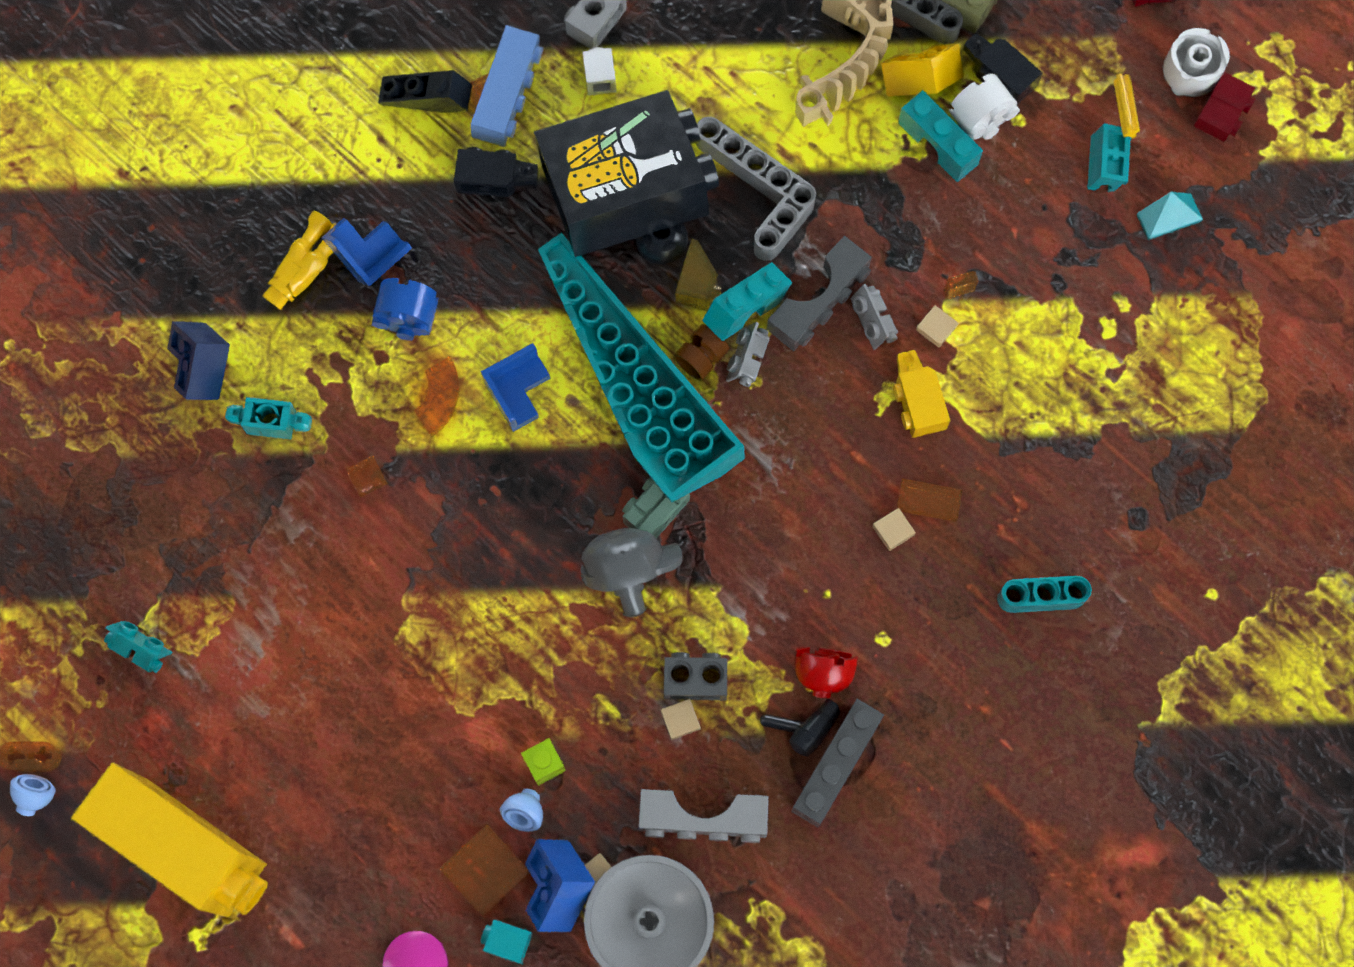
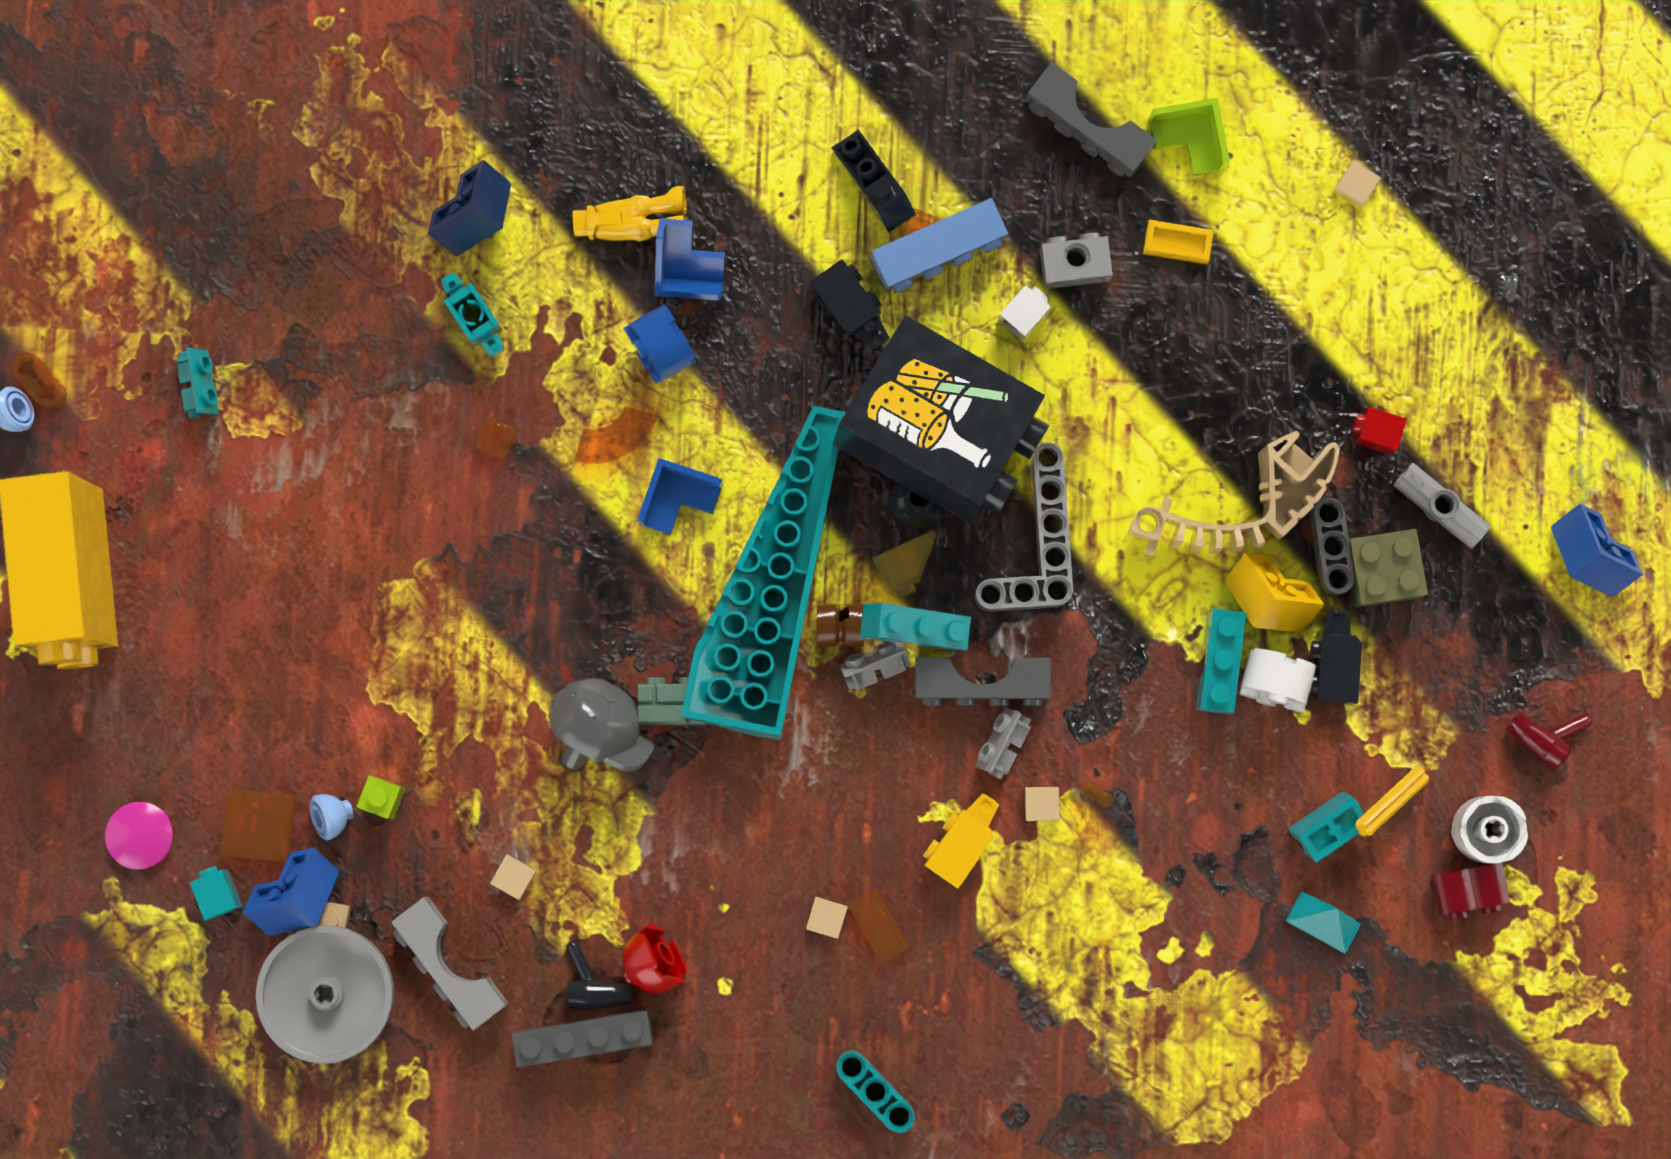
camera: 45 degrees right, 10 degrees up
dark grey brick [664,652,727,701] -> none

